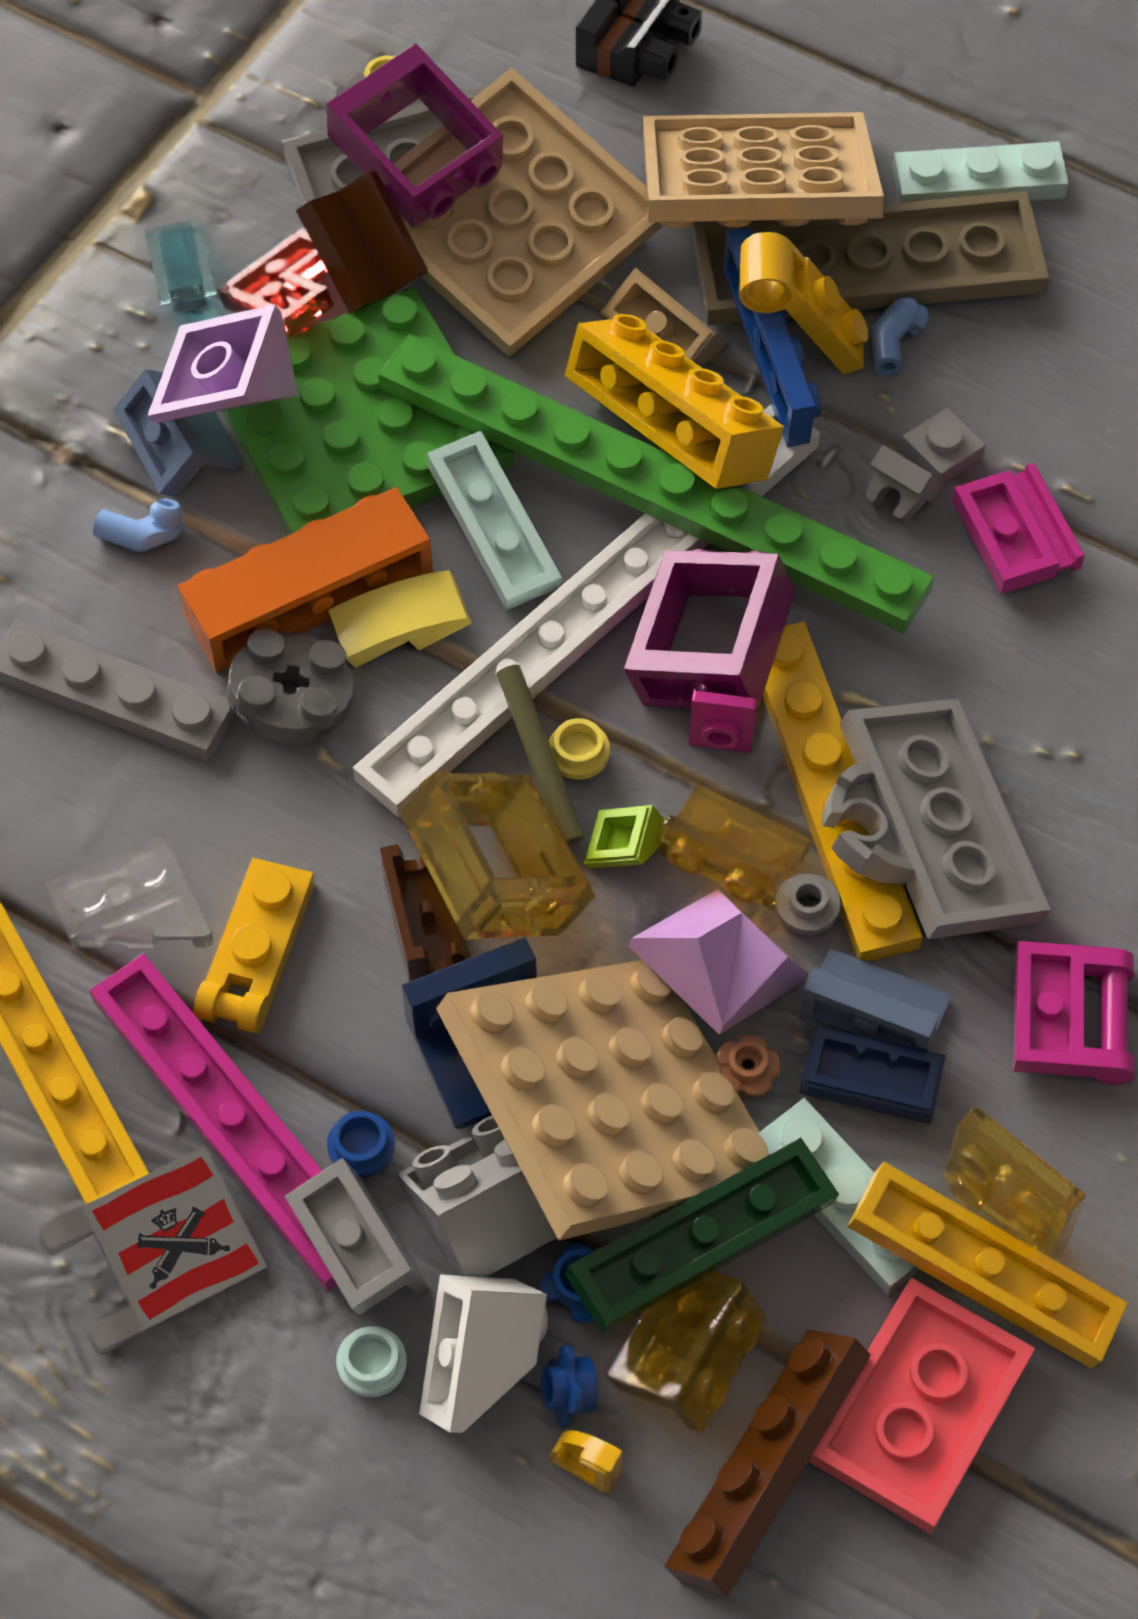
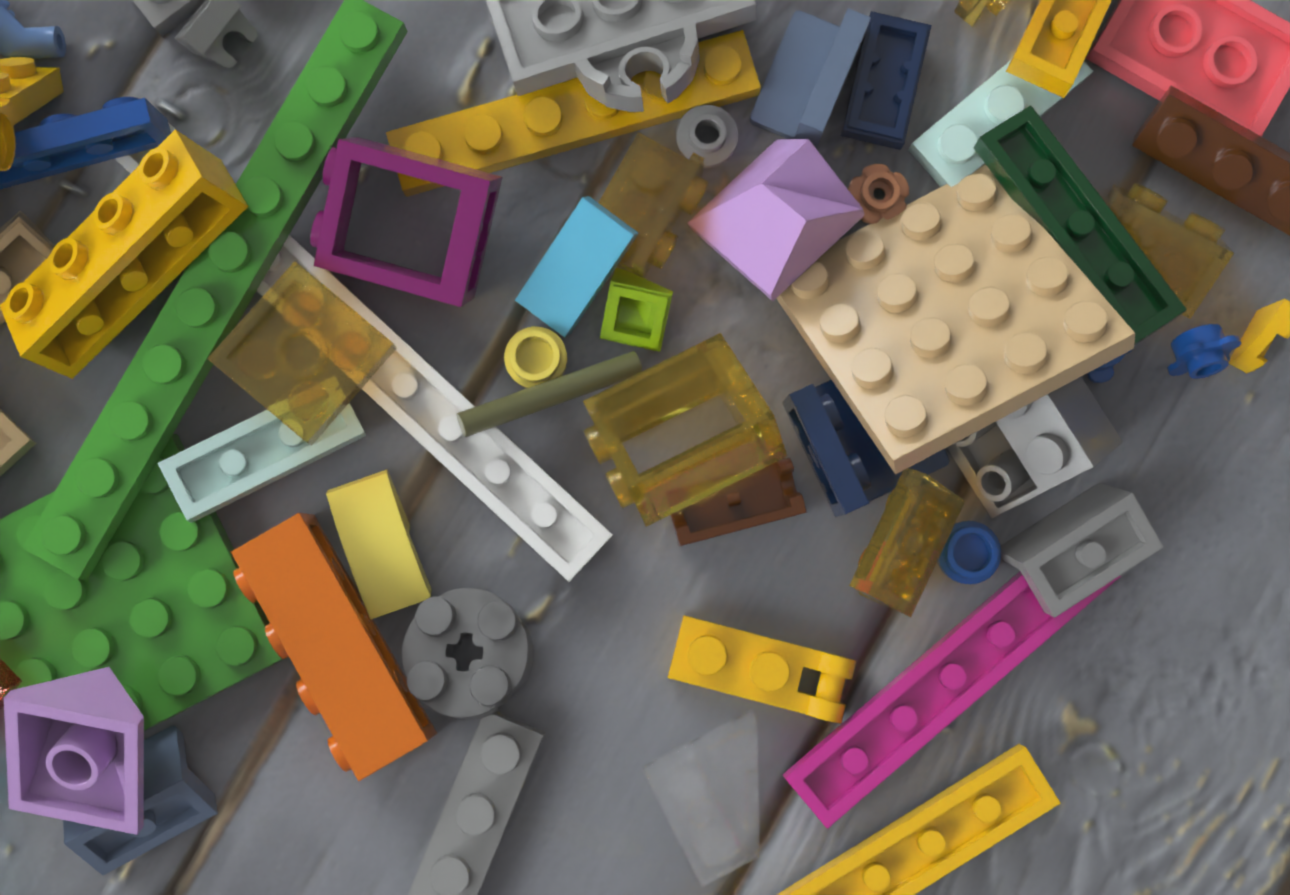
camera: 90 degrees left, 25 degrees up
flag [39,1145,268,1354] -> none
light blue arm [93,498,184,552] -> none
light aqua plate [336,1326,407,1397] -> none
white slope [419,1274,548,1433] -> none
dark pink bracket [689,691,757,753] -> none
none -> clear yellow plate [207,261,397,446]
none -> medium azure tile [515,196,639,338]
none -> clear yellow bracket [849,468,965,618]

